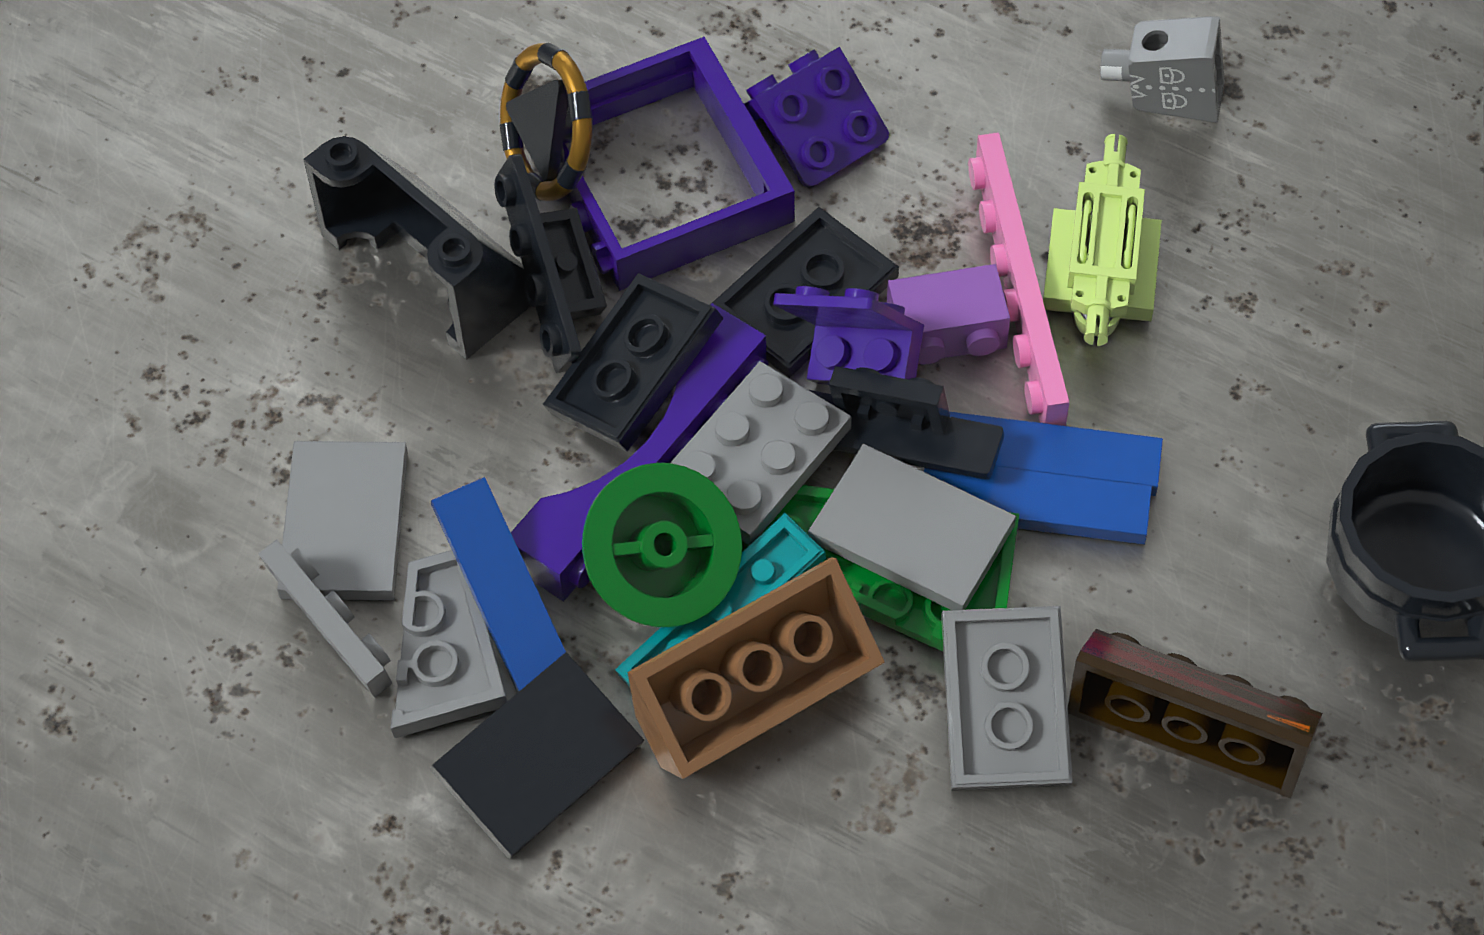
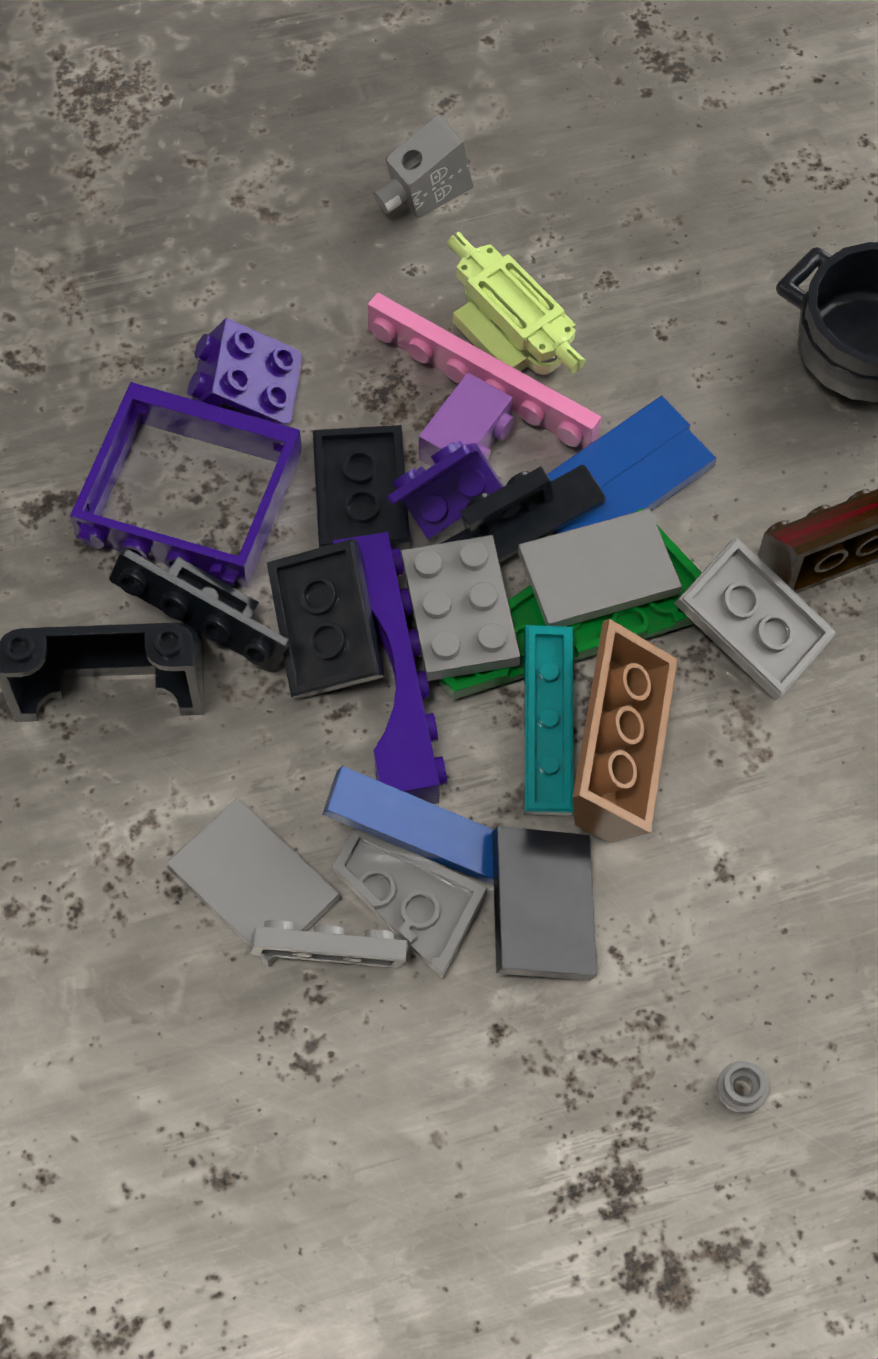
camera: 50 degrees left, 5 degrees up
piece [499,43,593,201] -> none
green piece [582,463,742,628] -> none

